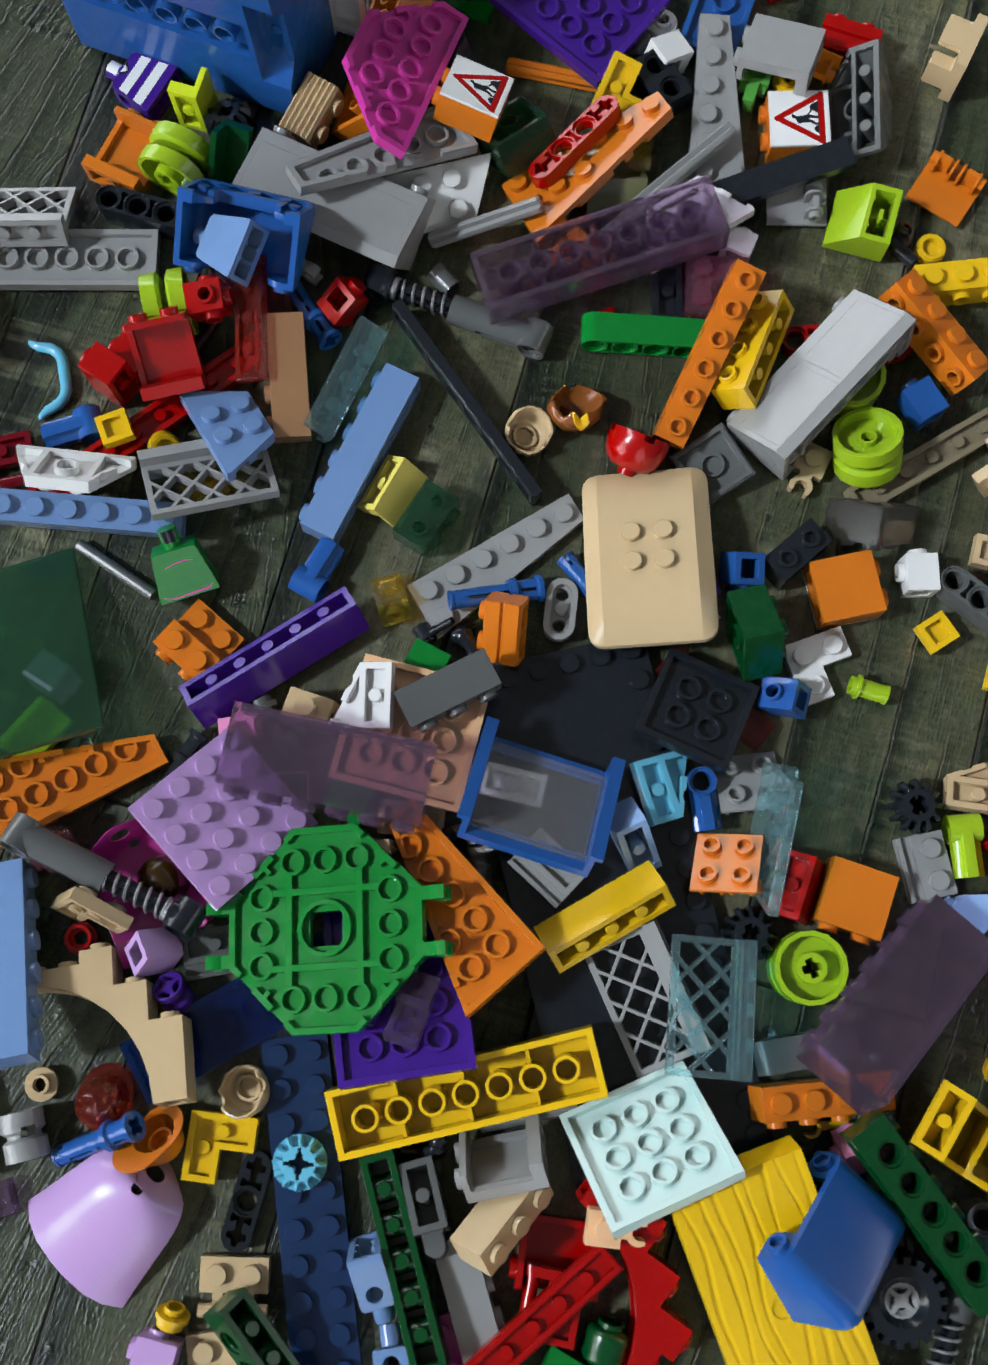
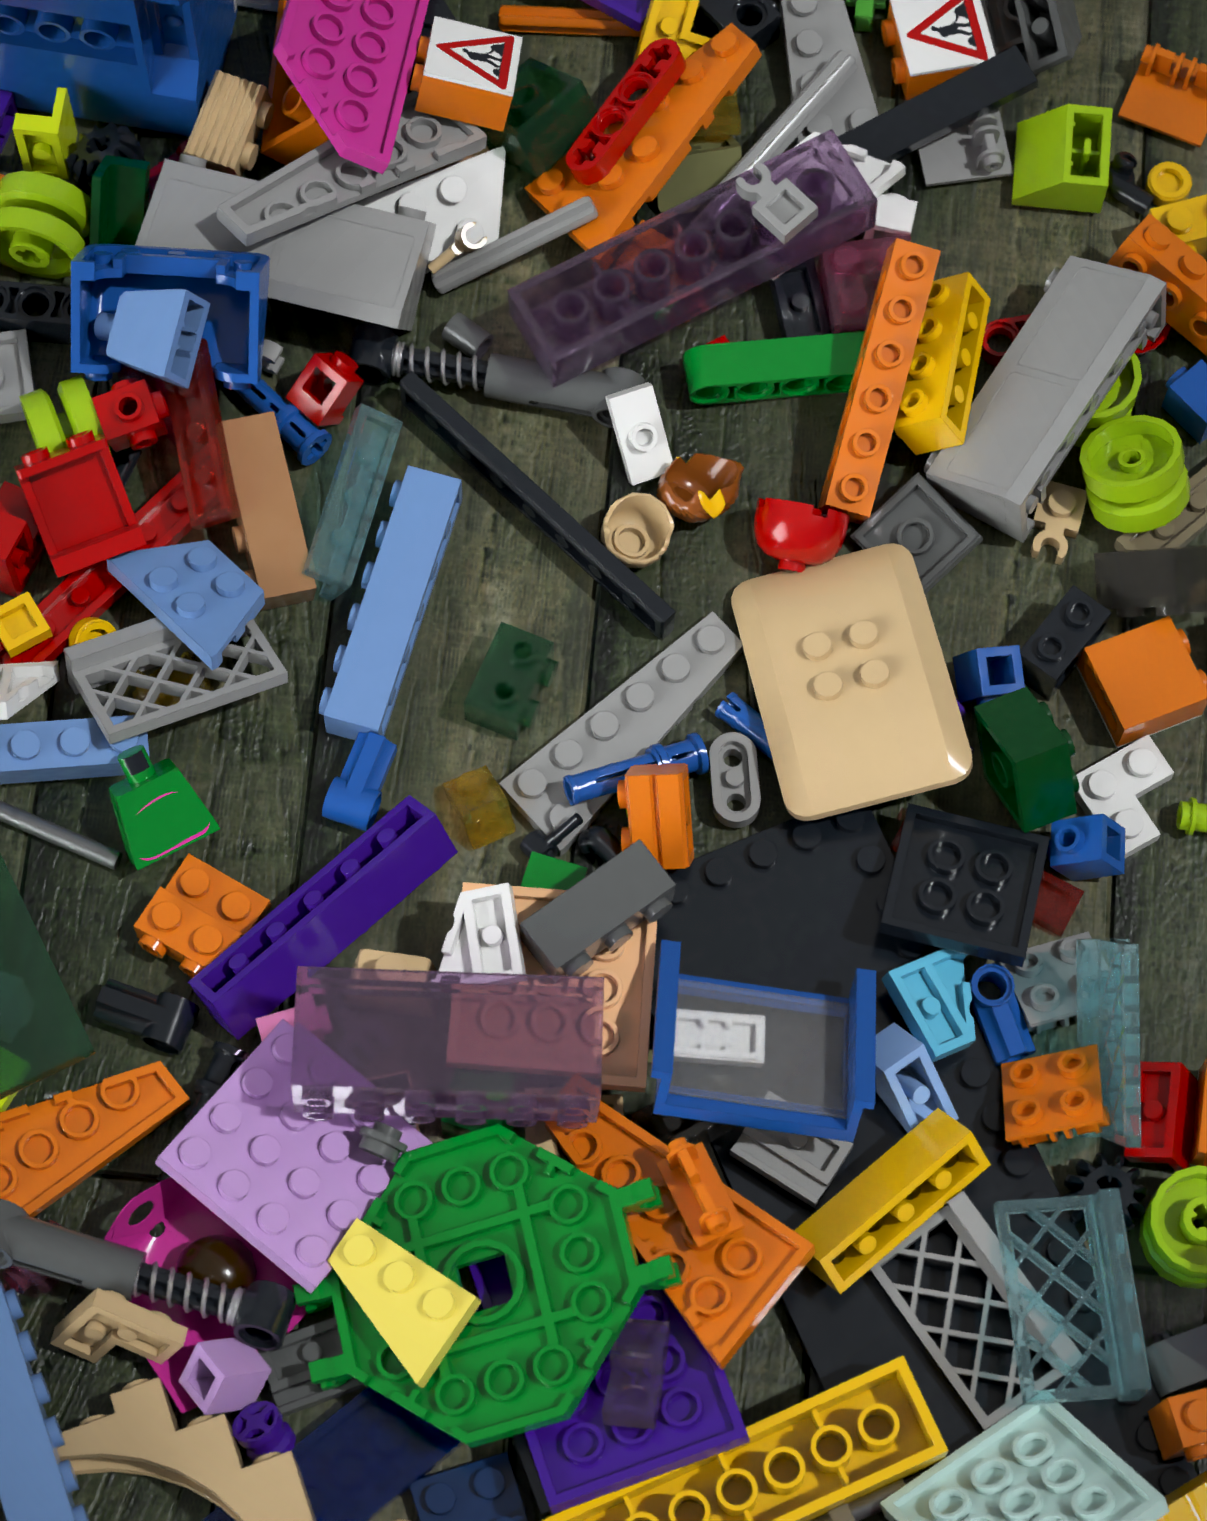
camera: 15 degrees left, 10 degrees down
red plate [64,921,98,955] -> none
light yellow panel [357,455,428,529] -> none
none -> black piece [93,978,200,1055]
none -> light yellow wing [328,1218,481,1389]
none -> dark grey plate [358,1121,408,1163]
none -> tan hand [427,222,487,274]
none -> white plate [605,382,673,486]
none -> orange hinge [656,1137,745,1249]
none -> light grey plate [736,162,818,245]

